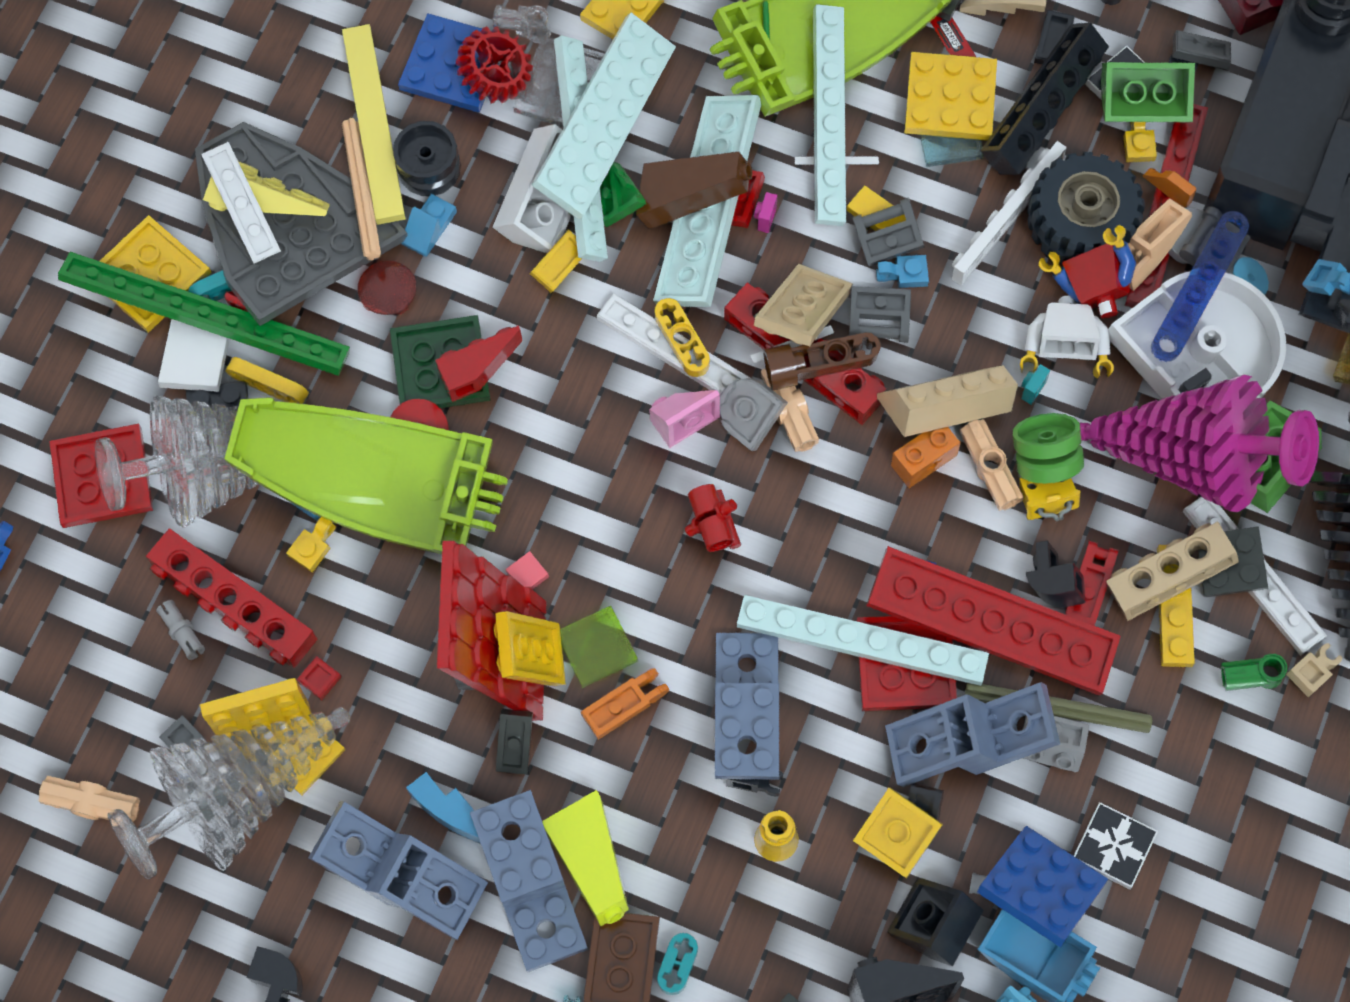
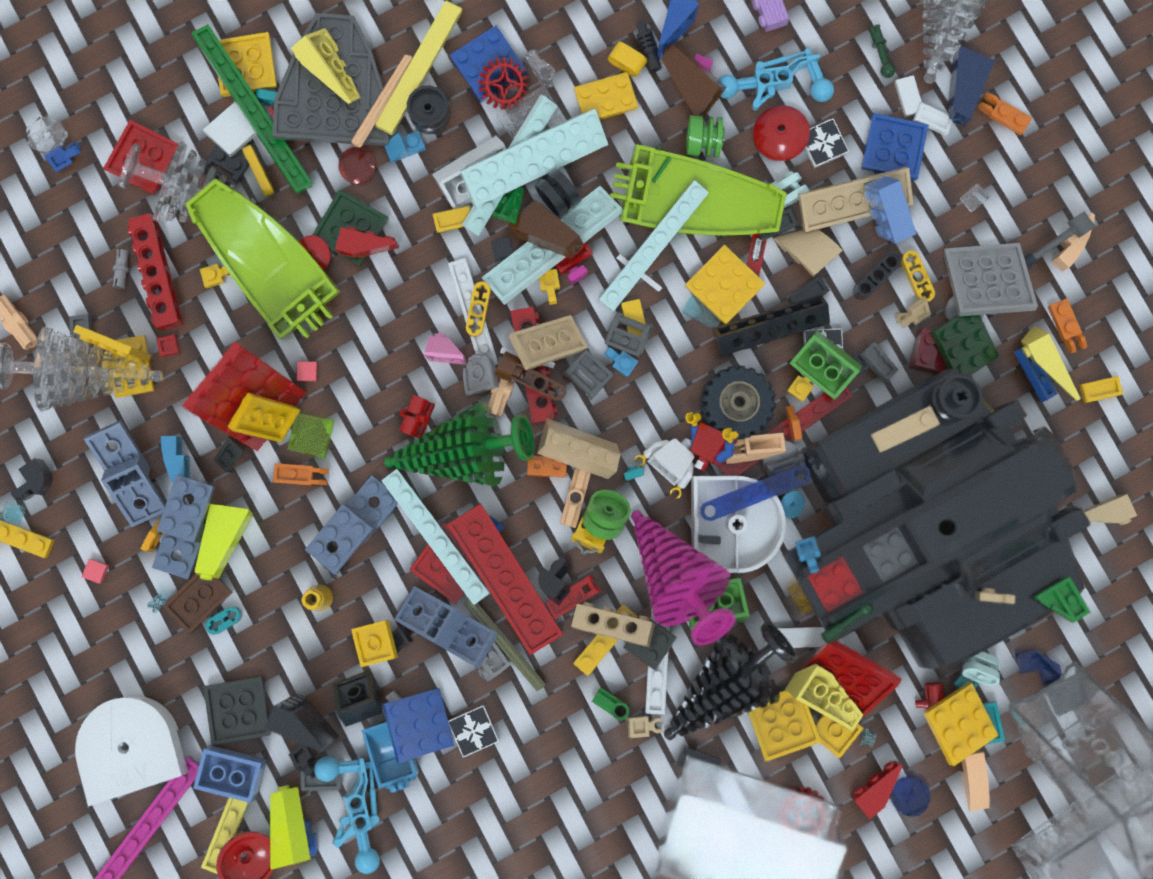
camera: 35 degrees right, 15 degrees up
white tile [201,142,281,264] -> none
white plate [952,141,1067,286] -> none
none -> light orange tile [140,520,163,552]
none -> green plant [384,402,535,487]
none -> black tile [491,237,512,261]
none -> black wheel [534,168,581,218]
none -> yellow plate [539,269,560,305]
none -> tan slope [871,406,940,453]

